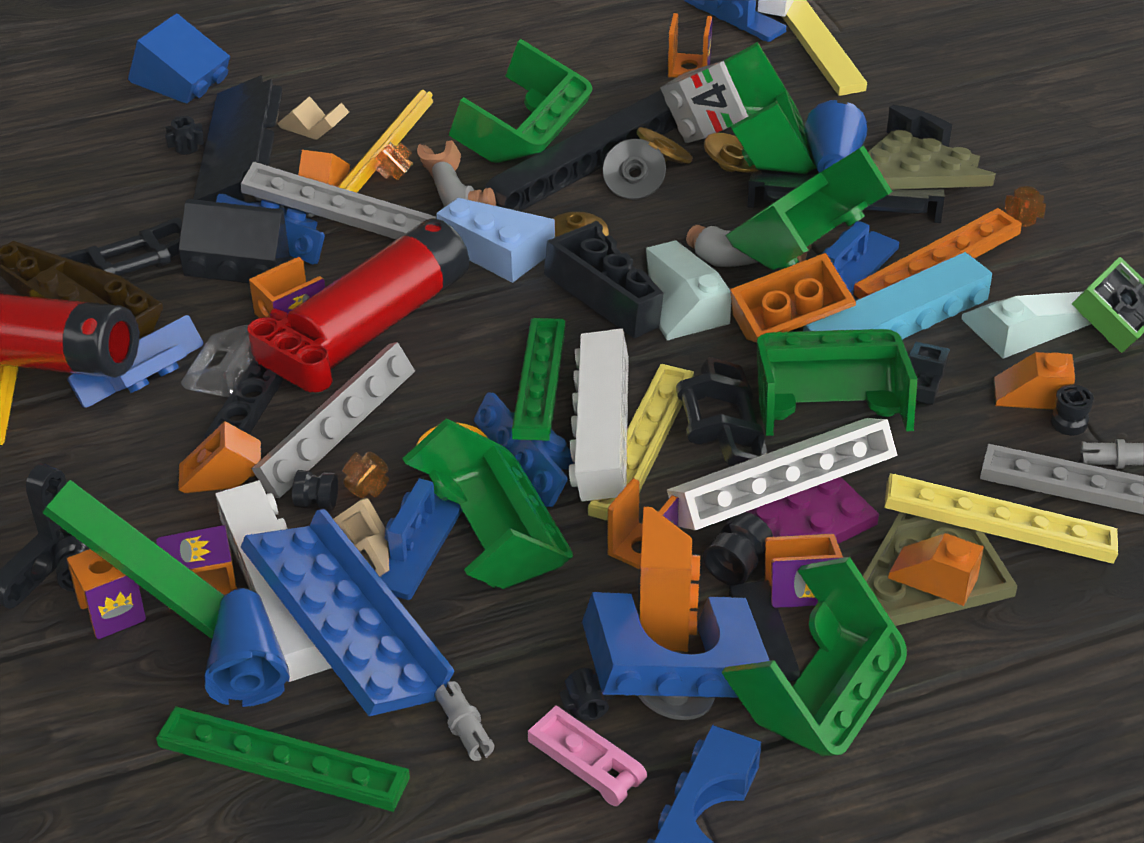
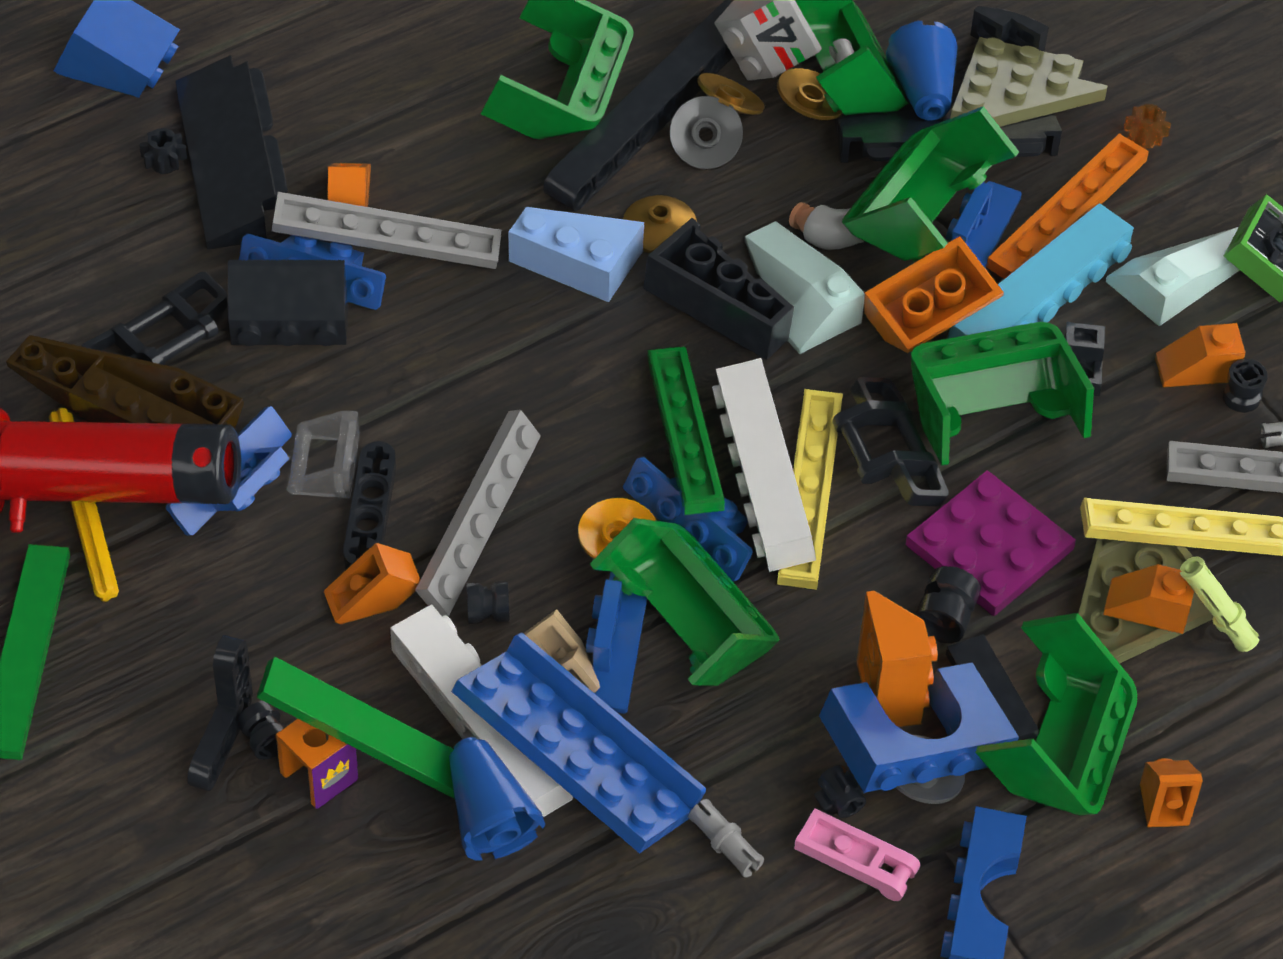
camera: 15 degrees left, 10 degrees up
piece [156,525,237,609] -> none
green tile [156,706,410,812] -> none
red piece [247,218,469,392] -> none
orange piece [249,257,325,318] -> none
tan slope [277,96,349,140] -> none
yellow axle [338,90,433,193] -> none
clear orange gear [342,452,390,498] -> none
clear orange gear [374,141,413,180] -> none
piece [417,140,496,207] -> none
orange piece [608,478,679,570] -> none
white brick [667,418,898,530] -> none
piece [765,534,843,608] -> none
none -> orange slope [1140,758,1203,827]
none -> yellowish green pin [1180,556,1259,652]

